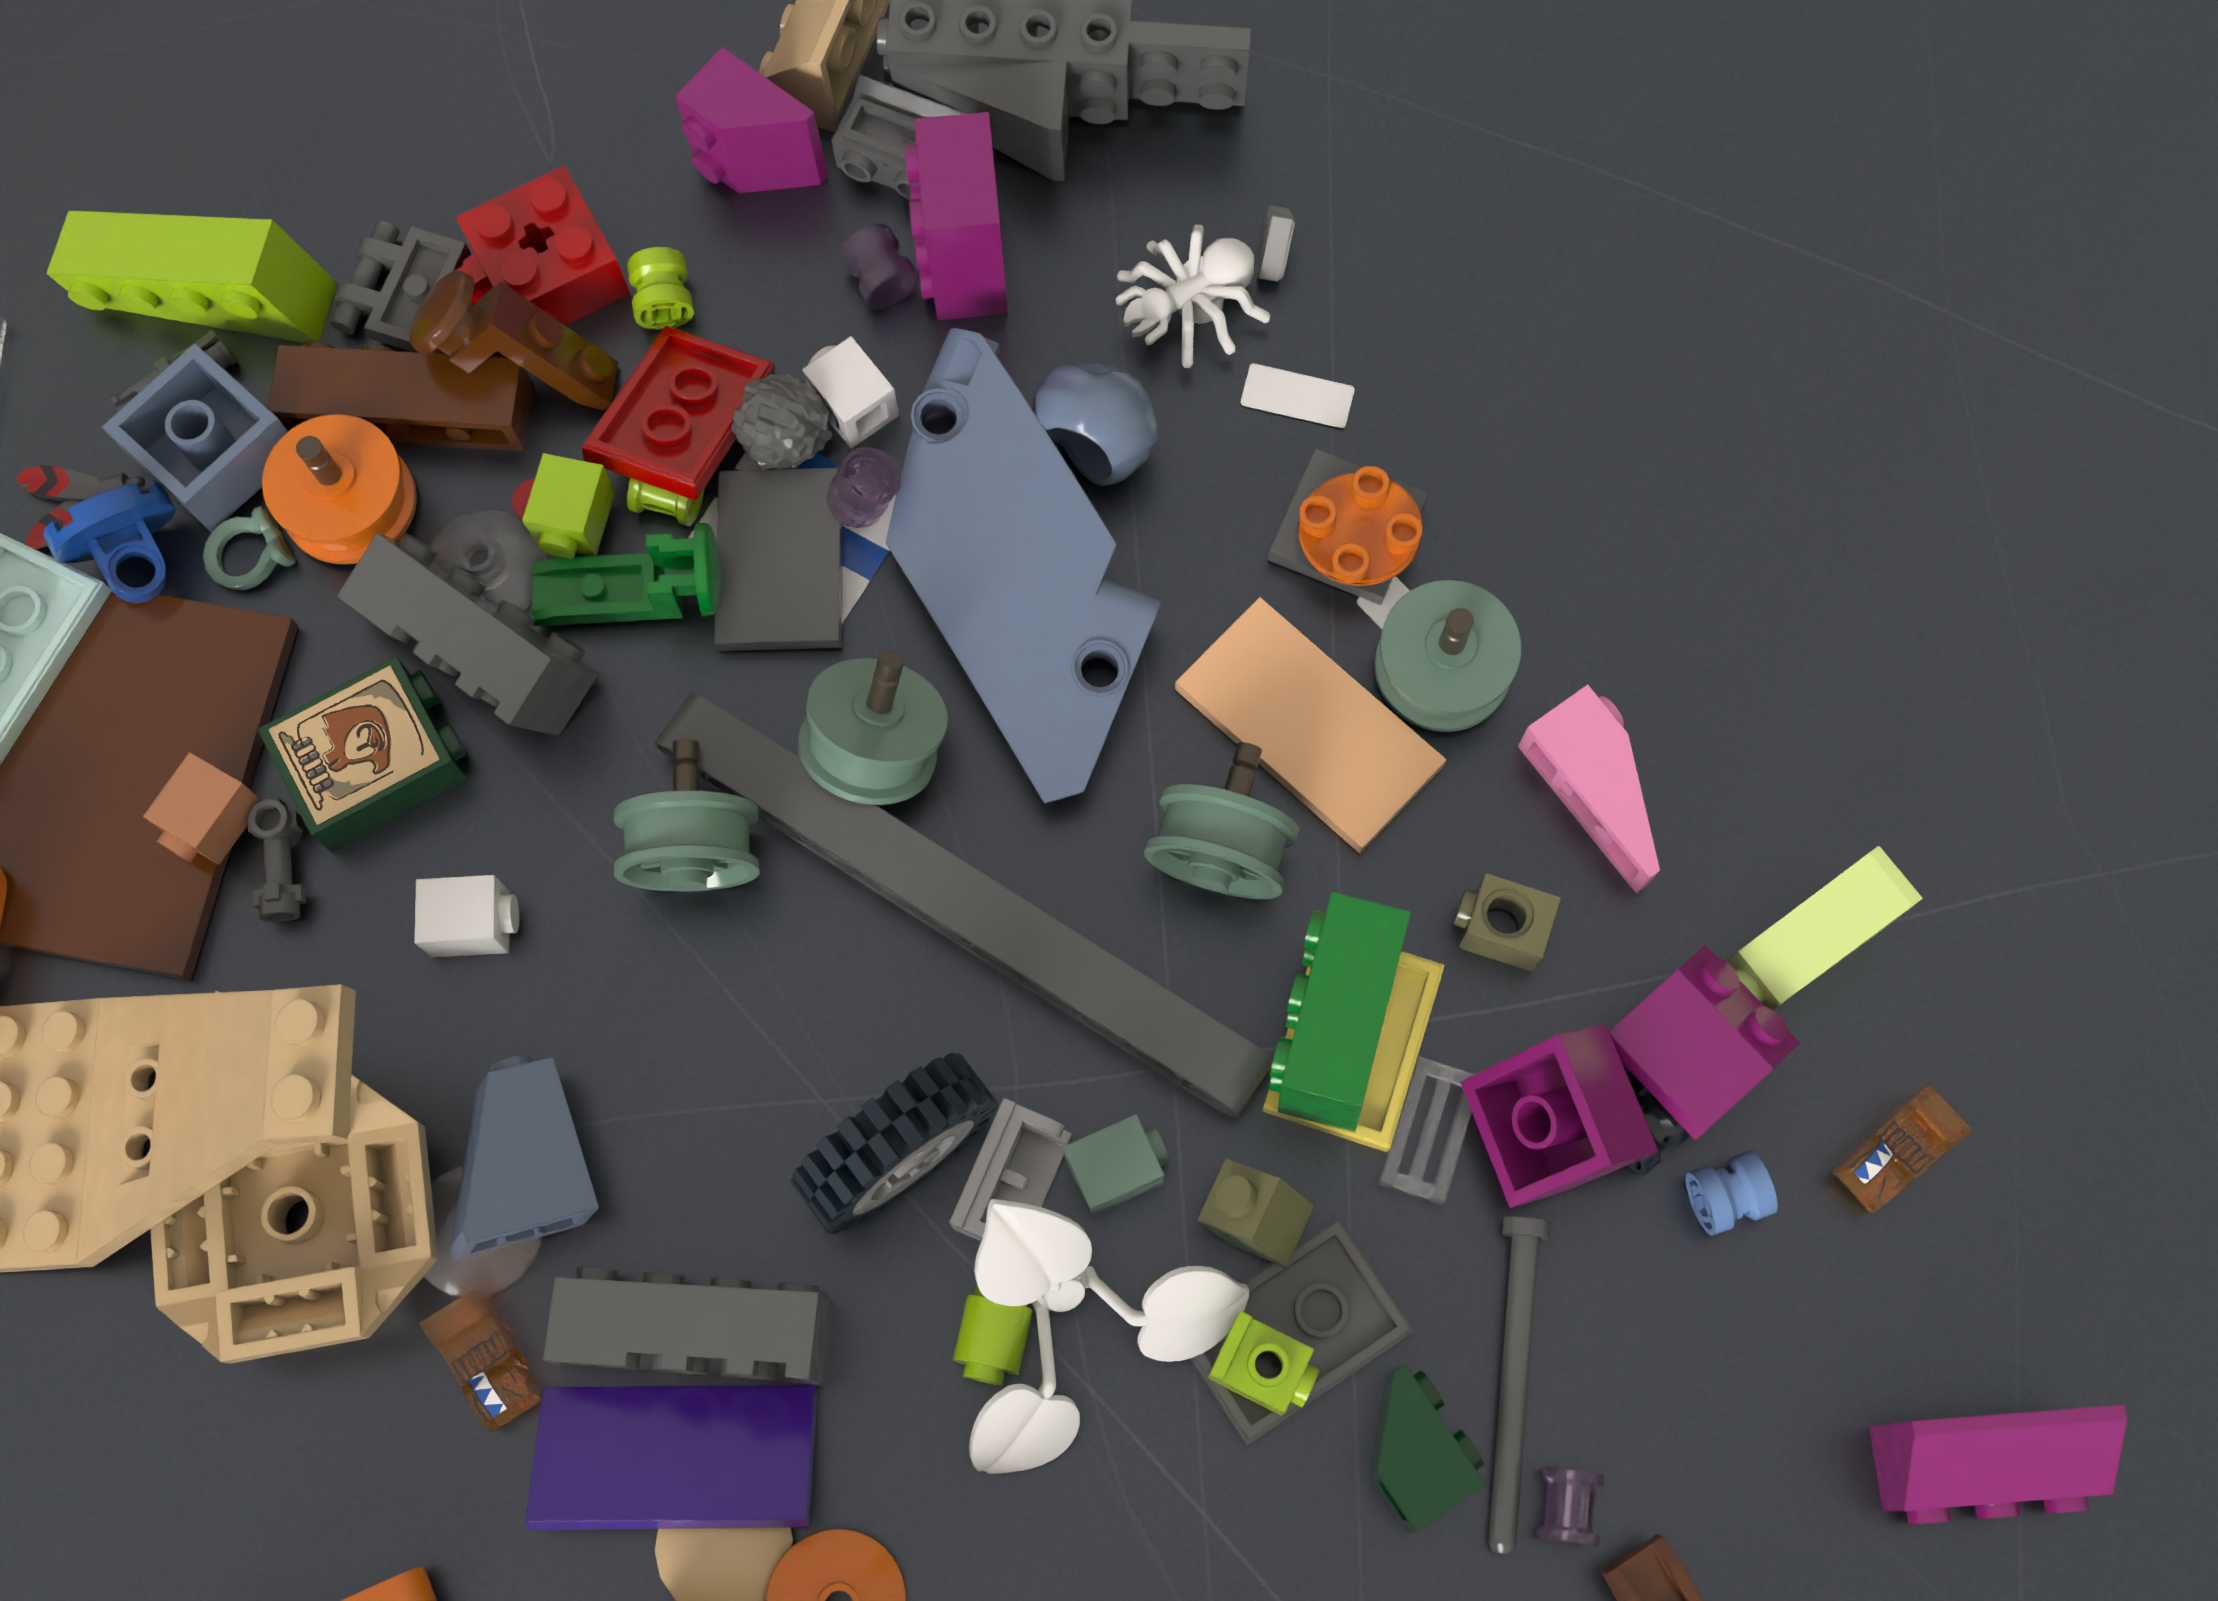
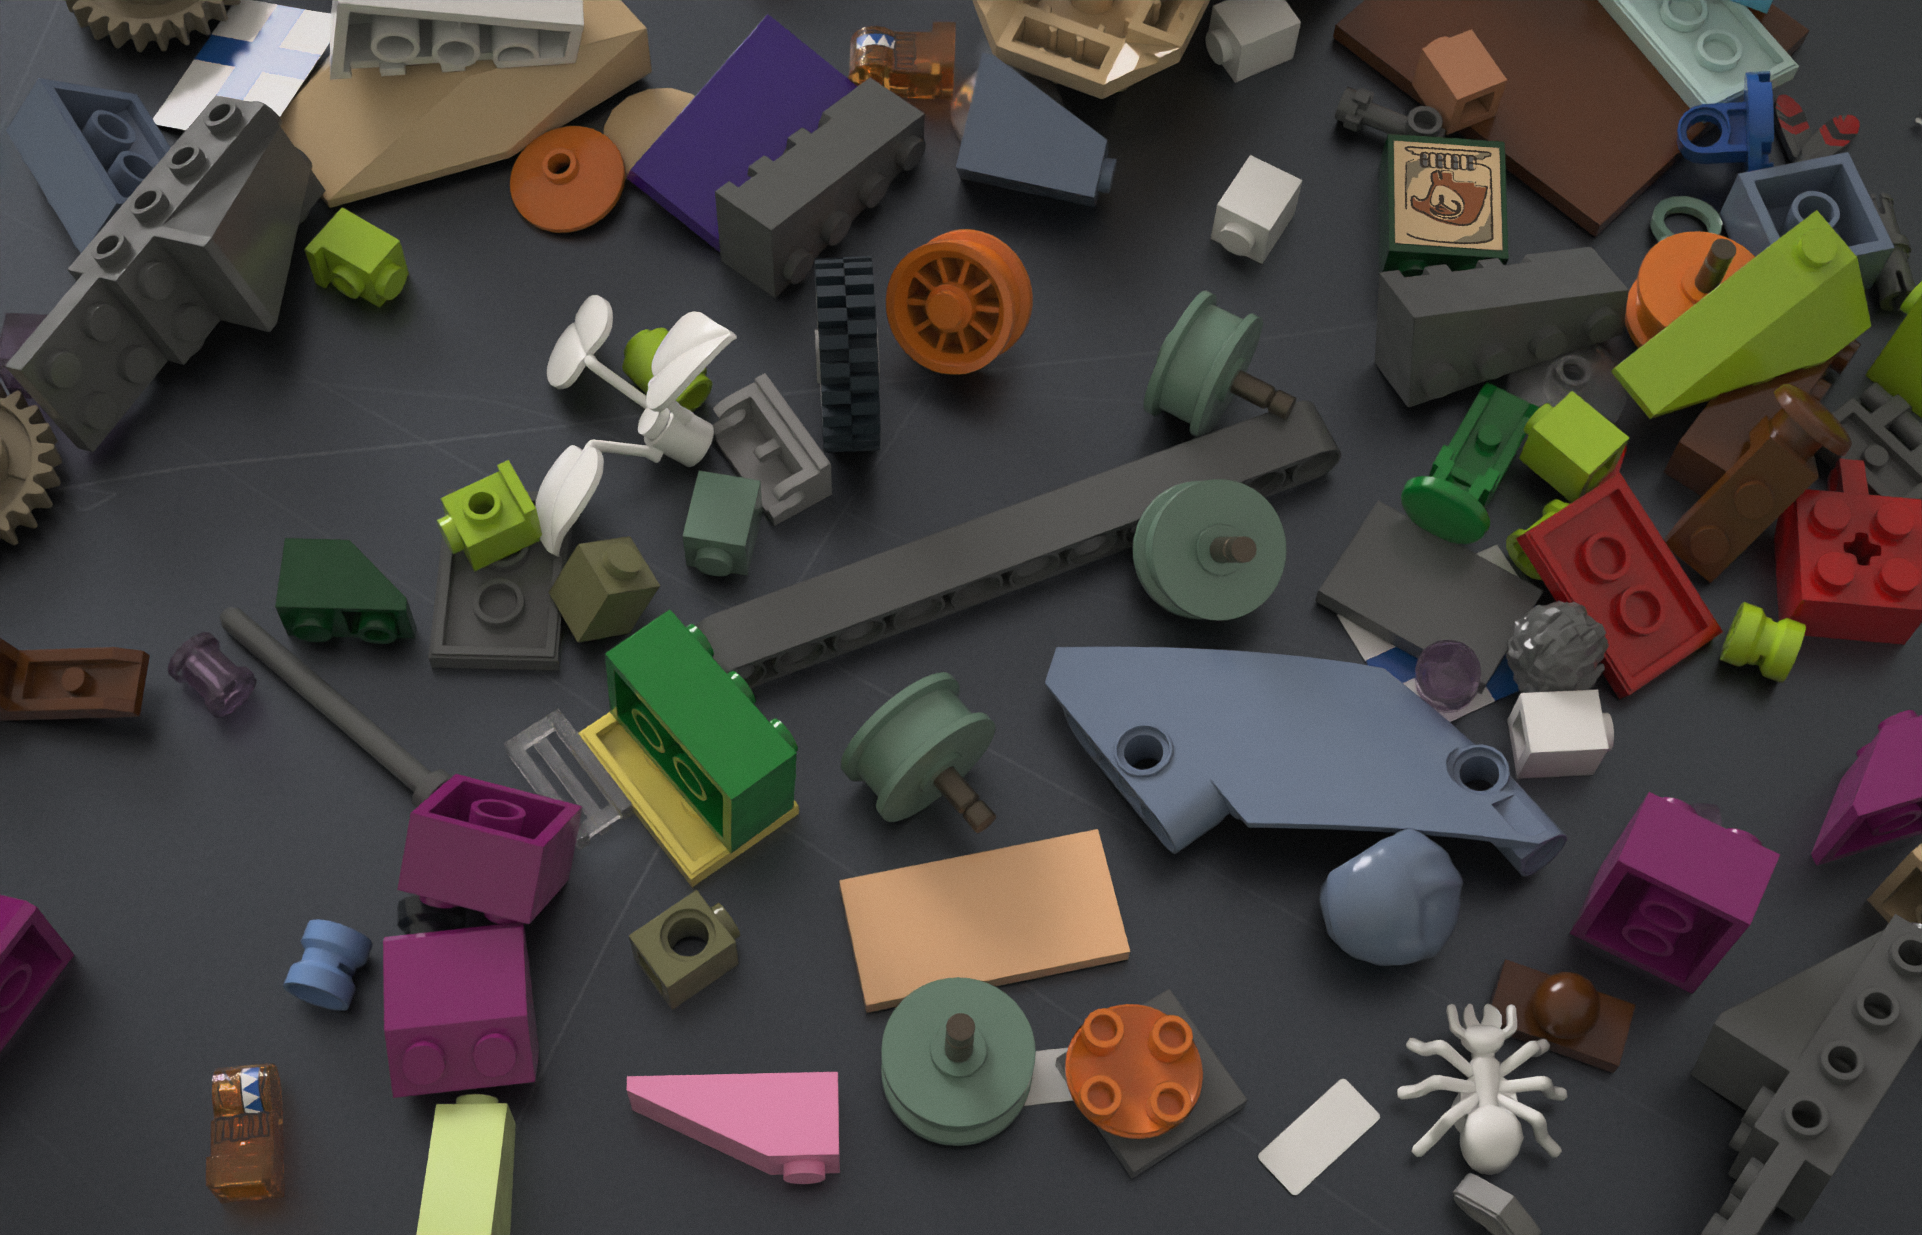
camera: 120 degrees right, 10 degrees down
dark grey window [831,74,966,200] -> none
none -> orange wheel [886,229,1033,375]
none -> reddish brown tile [1490,959,1636,1073]
none -> lime wedge [1611,210,1871,419]

